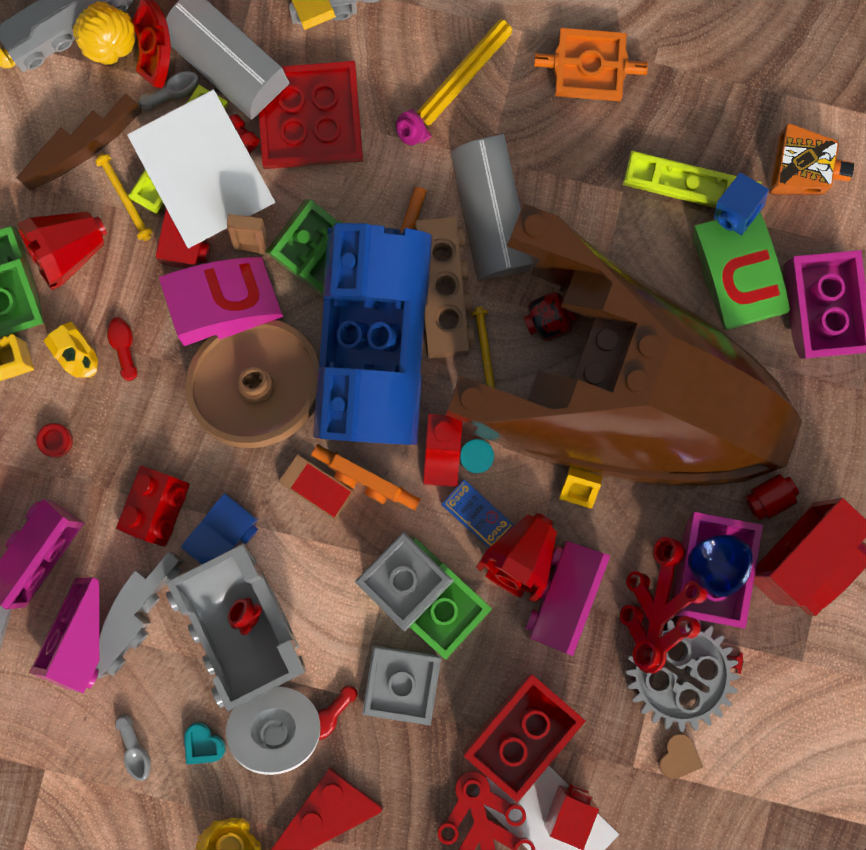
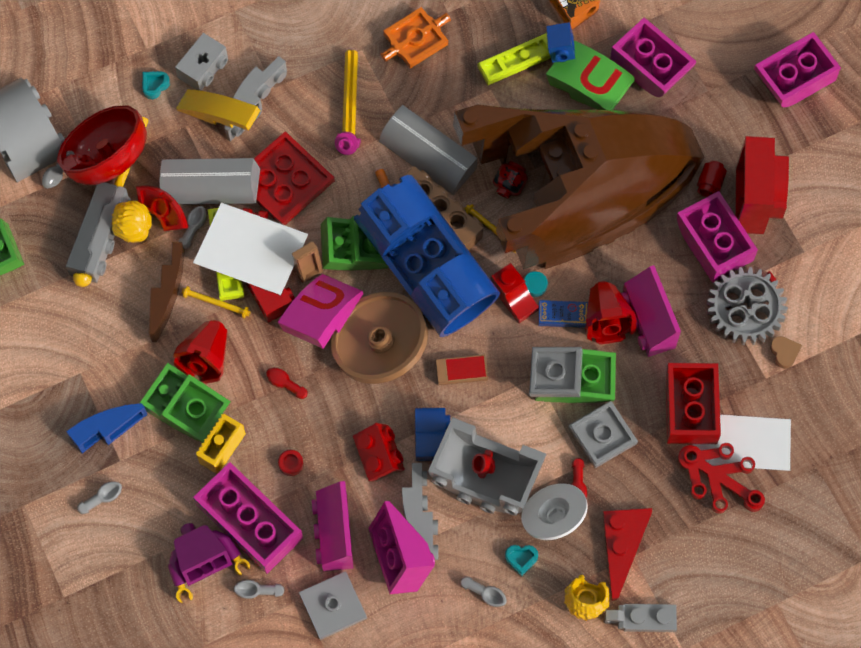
camera: 35 degrees left, 15 degrees down
yellow rock [43,321,98,378] -> none
orange plate [311,444,421,511] -> none
red brick [544,783,599,850] -> none
yellow plate [559,467,603,509] -> none
red plant [620,537,707,674] -> none
clear blue helmet [688,535,753,597] -> none

